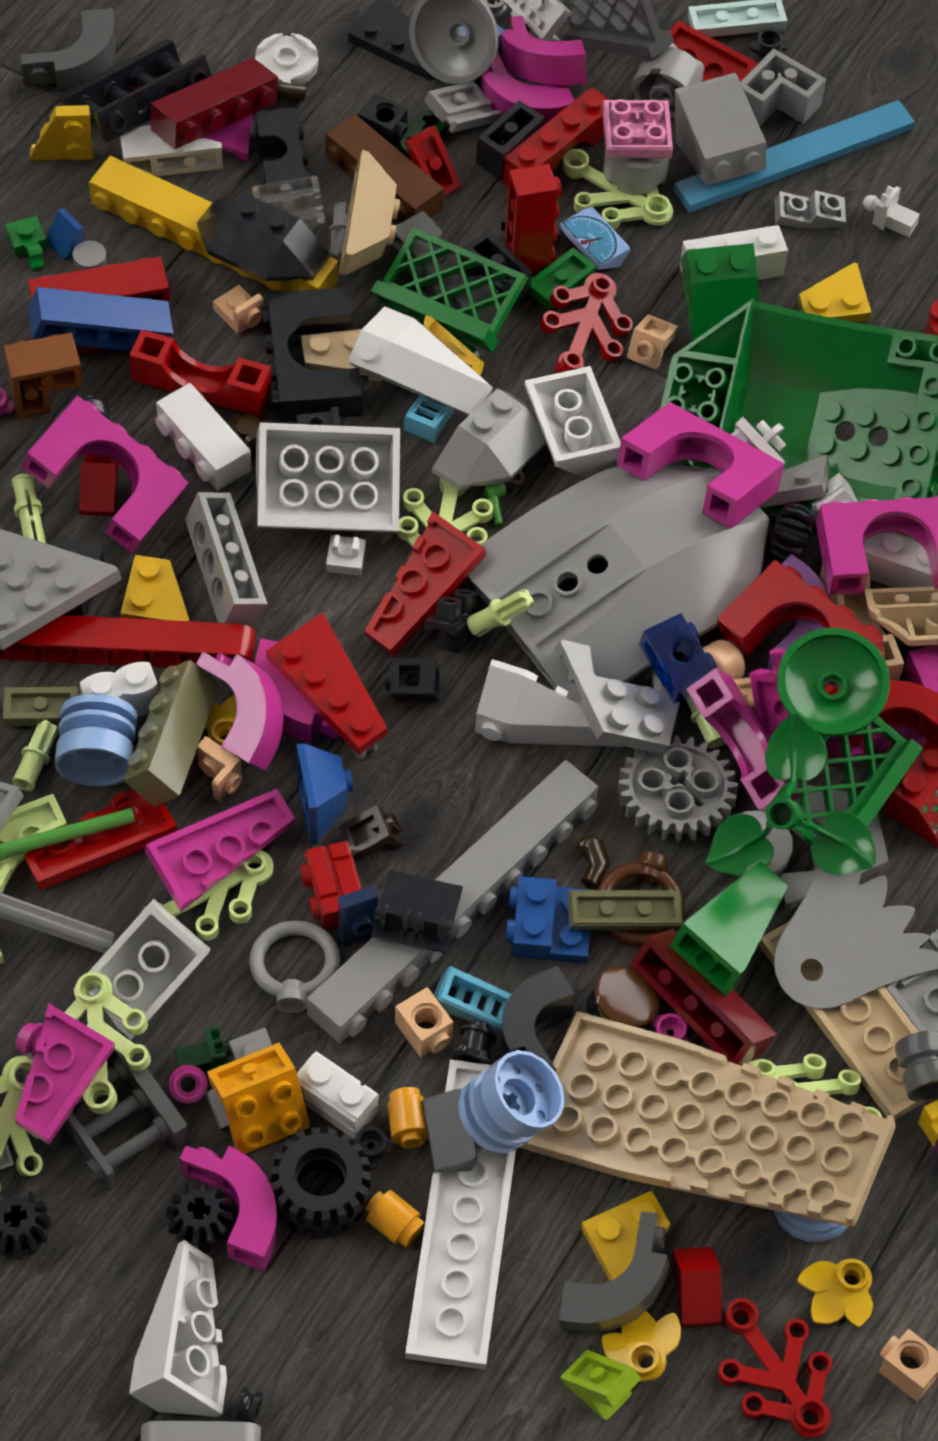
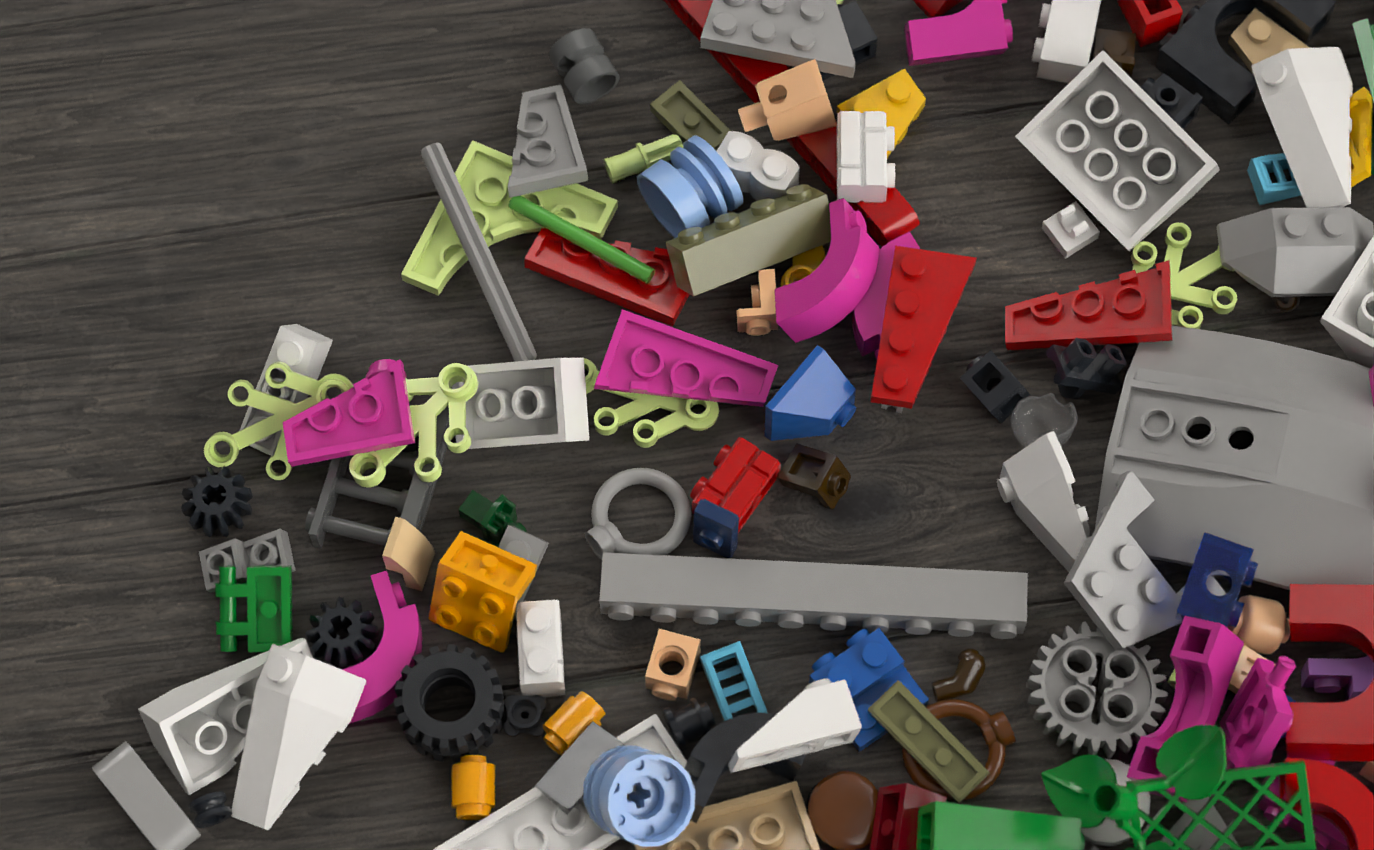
camera: 55 degrees right, 10 degrees up
dark pink plate [168,1065,208,1104] -> none
light grey brick [185,492,267,629] -> none
black hinge [371,870,463,954] -> none
yellowish green axle [467,589,534,637] -> none
bright green hand [483,482,506,526] -> none
green dish [777,628,890,736] -> none
none -> light grey slope [199,529,296,592]
none -> green plate [215,565,293,652]
none -> white wedge [231,644,367,830]
none -> tan slope [382,517,435,591]
none -> white slope [728,679,862,773]
none -> light nougat torso [738,59,837,141]
none -> white brick [836,111,895,203]
none -> clear hair [1010,393,1078,448]

